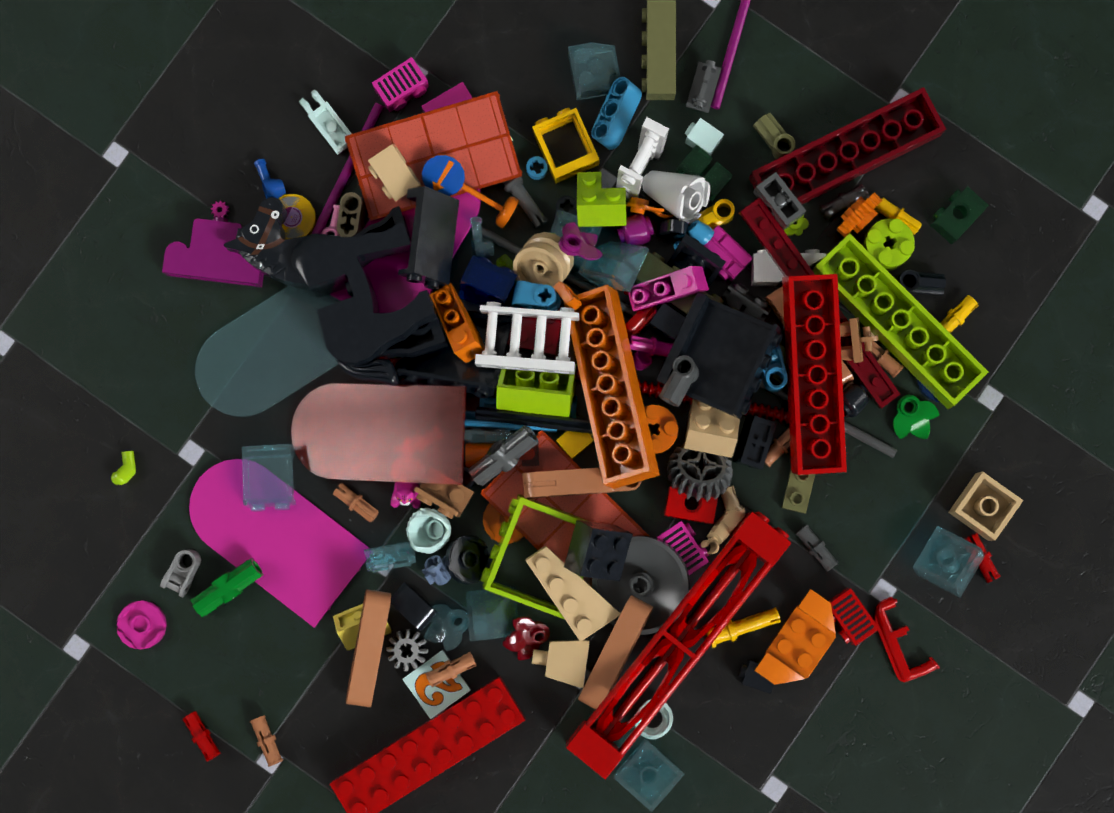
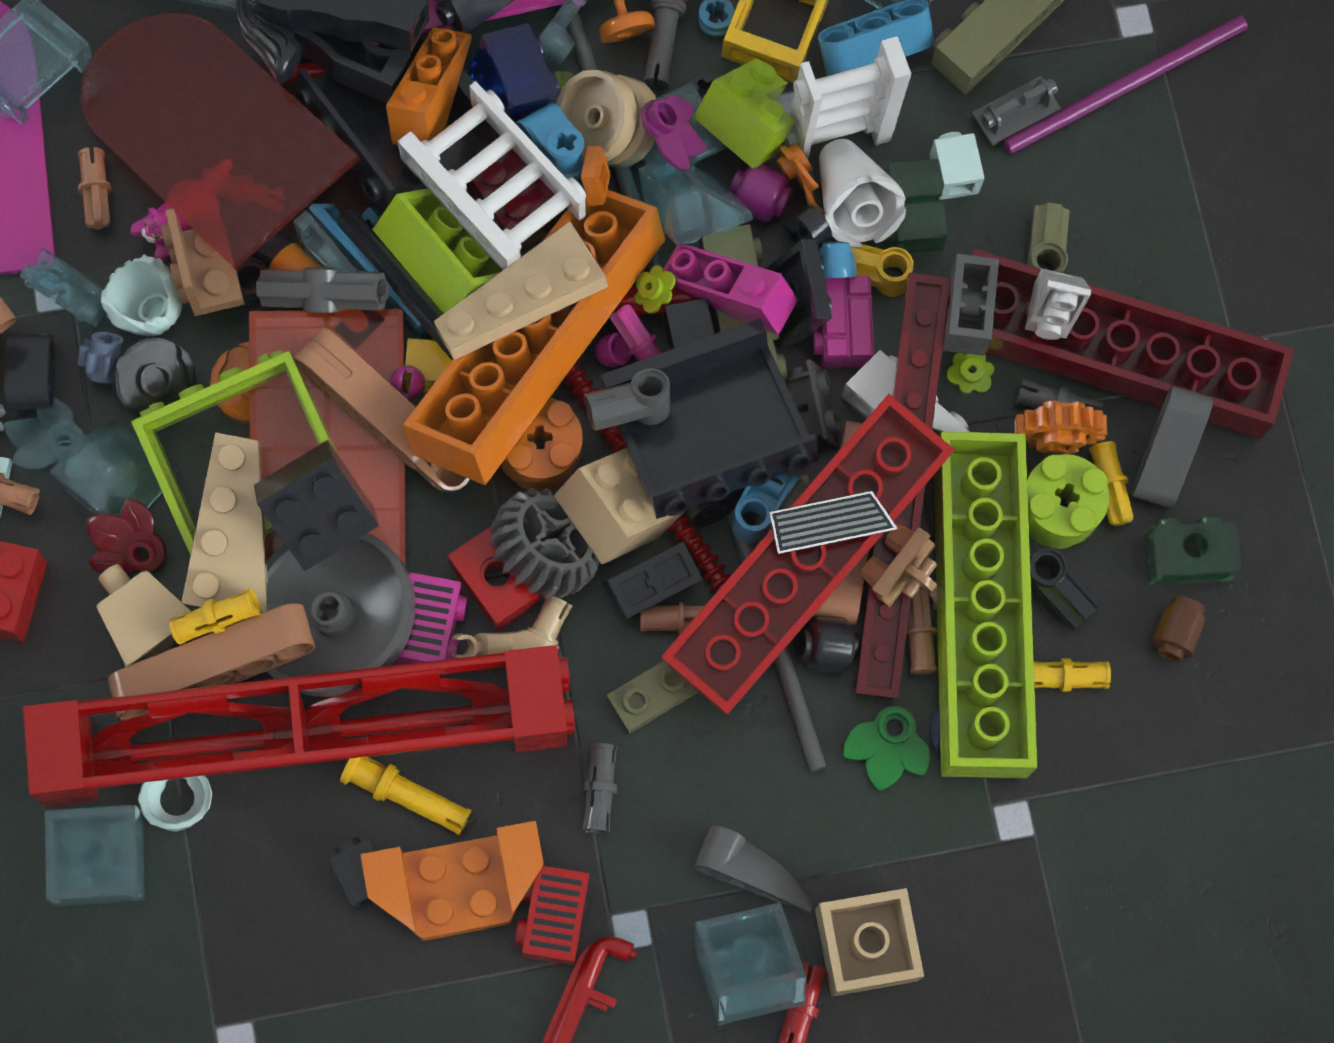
camera: 35 degrees right, 10 degrees down
none -> yellow pin [169,588,261,644]
none -> dark pink hinge [390,365,425,400]
none -> tan wing [434,222,608,360]
none -> lime plant [635,266,676,314]
none -> dark grey piece [694,825,812,914]
none -> sticker [769,491,898,554]
none -> white slope [1025,269,1091,340]
none -> dark grey beam [1131,385,1213,509]
none -> reddish brown brick [1152,596,1206,662]

